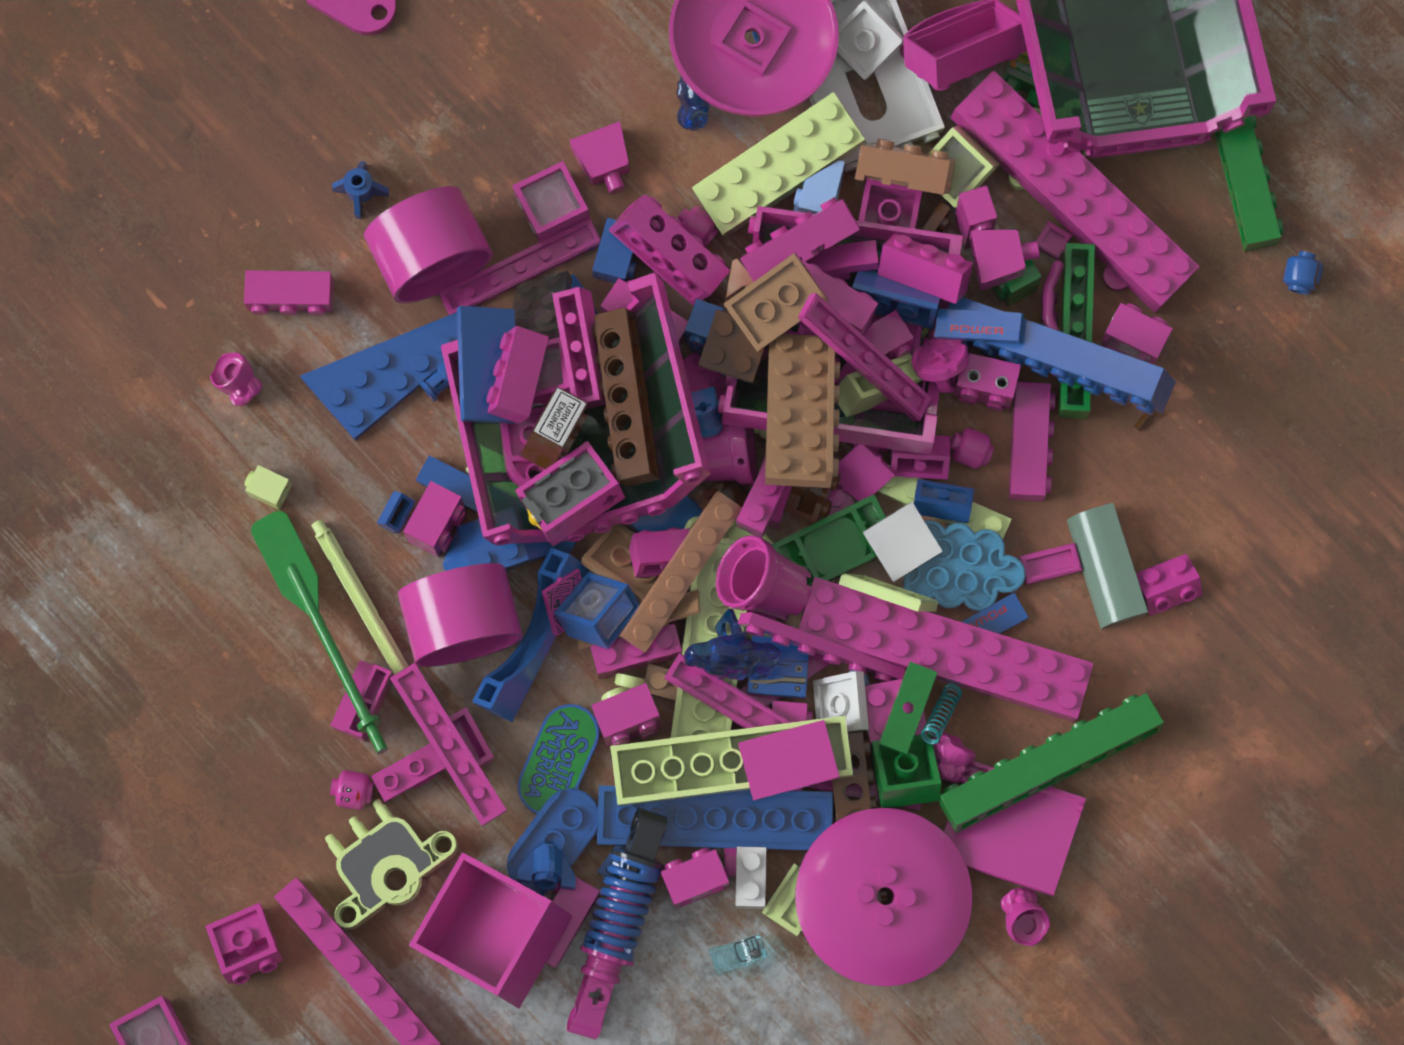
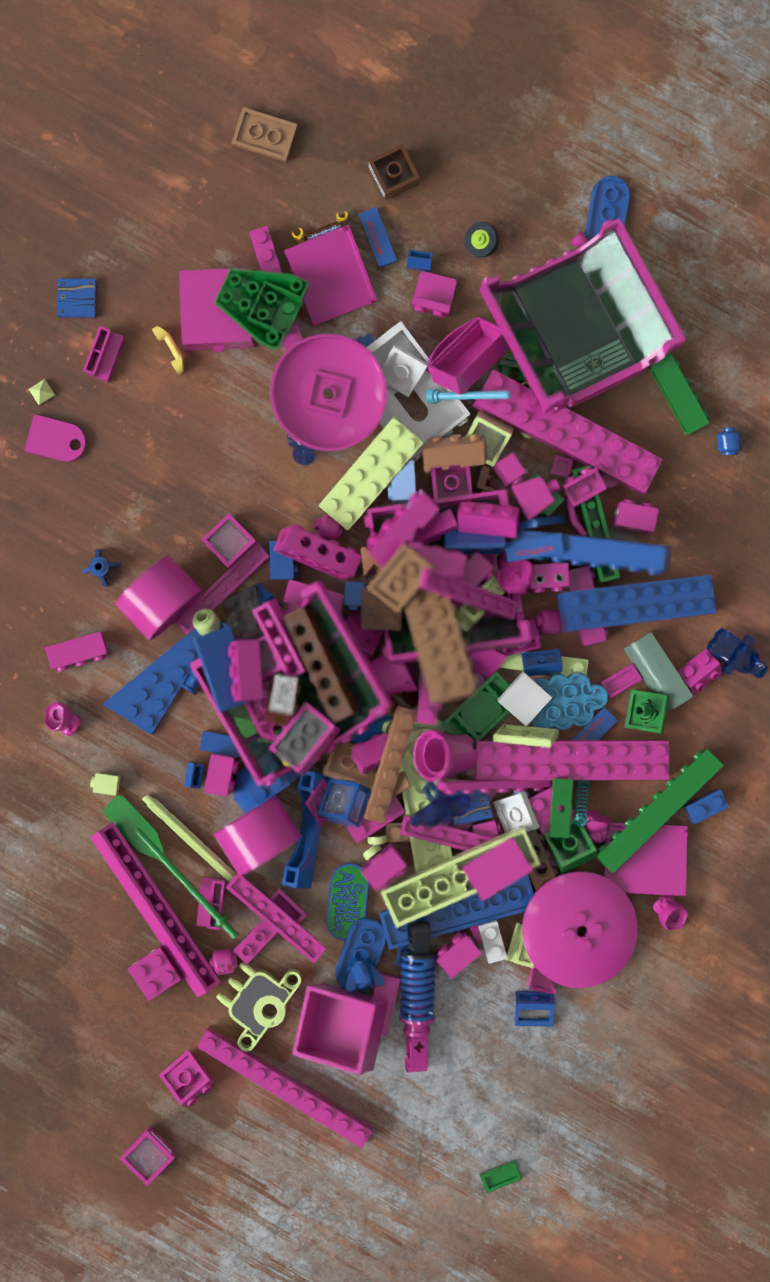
camera: 25 degrees left, 10 degrees up
dark pink torso [569,121,630,194] -> none
blue piece [691,386,723,438] -> none
clear light blue leg [709,934,768,976] -> none
none -> dark pink brick [90,822,221,997]
none -> dark pink piece [127,945,183,1001]
none -> yellowish green head [192,608,220,635]
none -> medium azure piece [426,388,511,404]
none -> blue tile [514,991,555,1027]
none -> blue tile [519,515,566,530]
none -> dark pink slope [526,964,557,994]
none -> blue brick [557,575,717,633]
none -> dark pink bracket [561,466,607,508]
none -> green plate [625,690,669,734]
none -> blue brick [683,788,729,824]
none -> clear blue piece [706,627,768,679]

